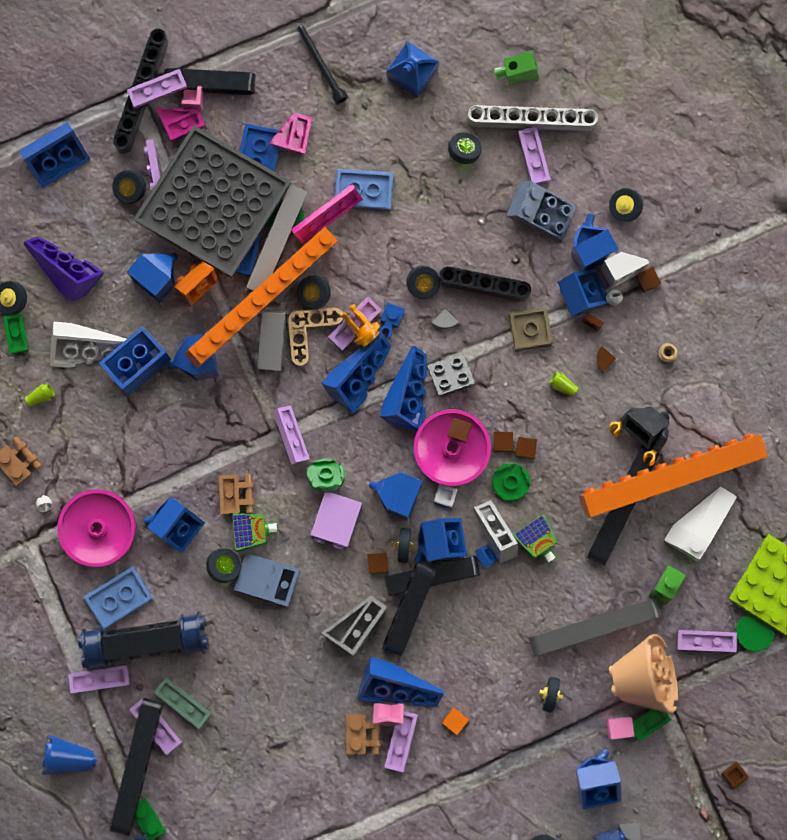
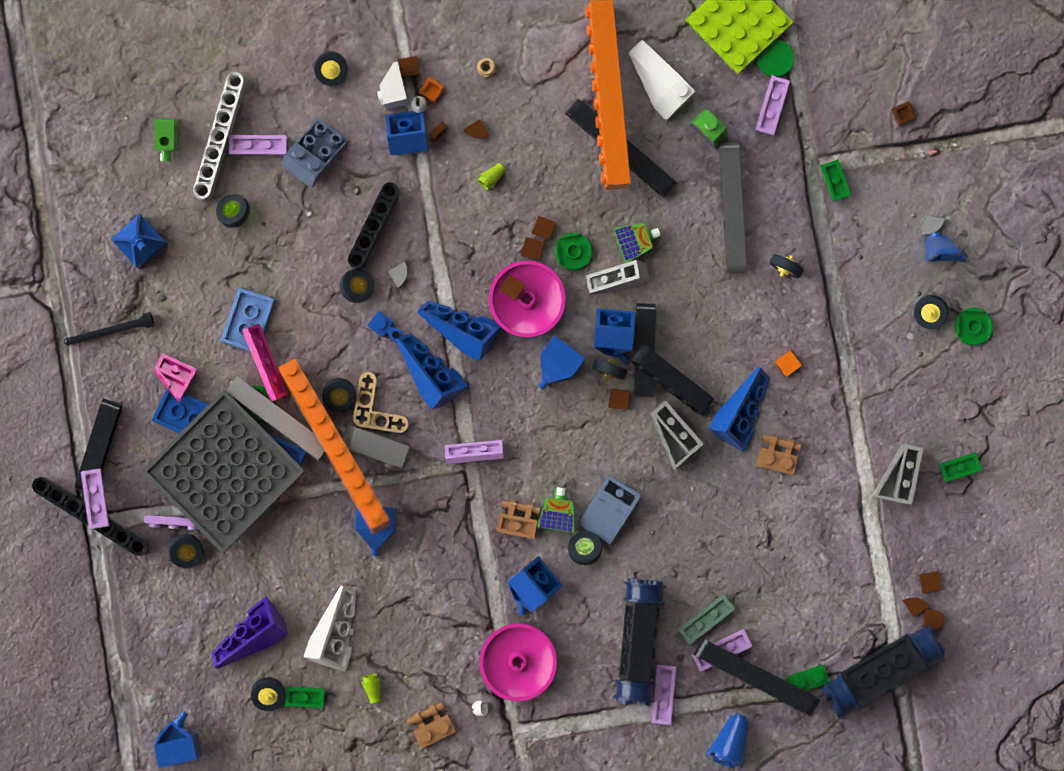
camera: 70 degrees left, 5 degrees up
blue slope [19,122,91,188] -> none
medium blue tile [84,566,154,630] -> none
blue slope [99,326,171,396] -> none
blue piece [126,253,178,303] -> none
dark pink wing [156,107,206,142] -> none
orange slope [174,261,219,306] -> none
bright pink panel [181,86,203,111] -> none
tile [307,458,345,492] -> none
lavender panel [311,492,362,550] -> none
lavender plate [328,296,381,351] -> none
light orange piece [340,304,380,347] -> none
bright pink panel [373,703,404,726] -> none
lavender plate [384,711,418,772] -> none
hinge [427,354,475,397] -> none
white tile [434,484,457,508] -> none
blue plate [475,544,498,568] -> none
dark tan tile [509,307,553,351] -> none
blue piece [571,214,619,271] -> none
blue piece [576,749,621,810] -> none
bright pink panel [606,717,634,739] -> none
black torso [609,406,670,466] -> none
light nougat cone [609,634,678,713] -> none
none -> orange tile [419,77,445,103]

